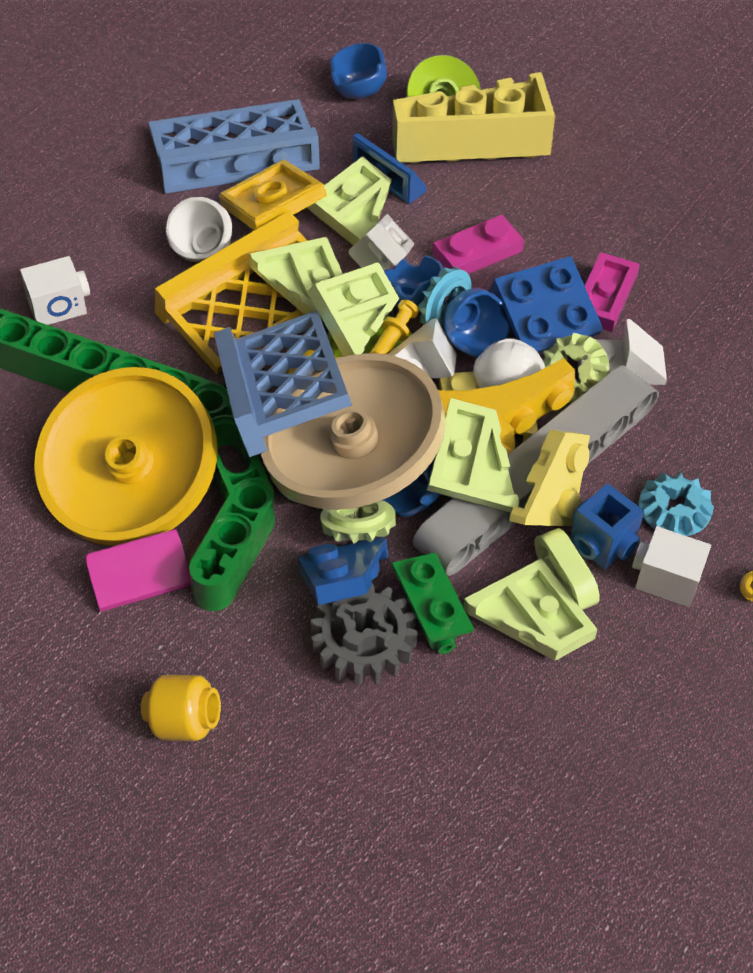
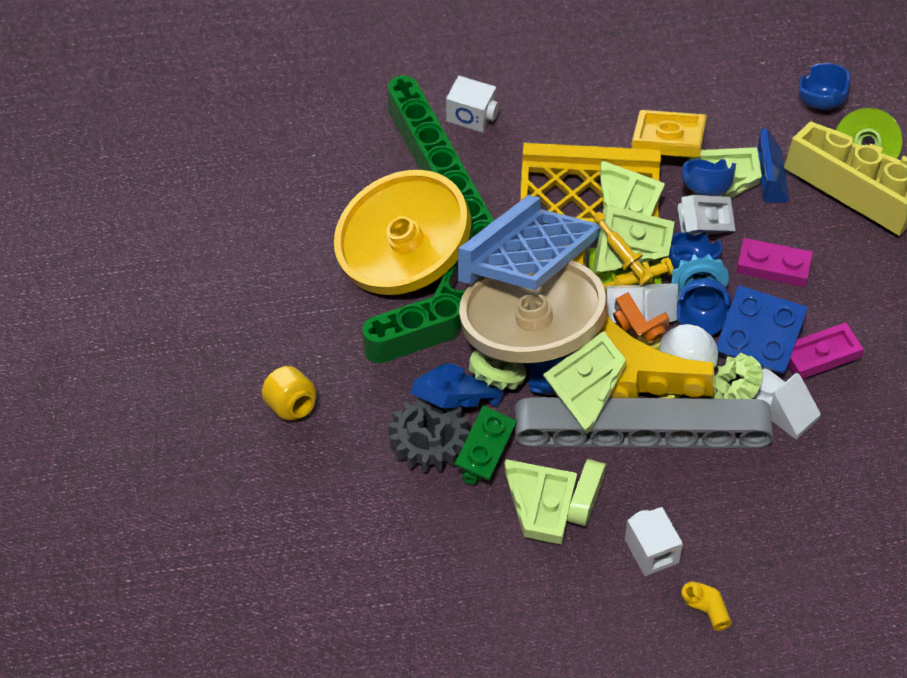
camera: 45 degrees right, 0 degrees up
dark pink slope [85,530,191,612] -> none
medium blue fence [149,99,320,194] -> none
white piece [166,197,232,262] -> none
light yellow wing [509,429,590,526] -> none
blue brick [570,483,644,570] -> none
medium azure gear [639,471,714,536] -> none
none -> yellow piece [594,212,655,286]
none -> orange bracket [613,292,670,344]
none -> blue hair [681,159,736,196]

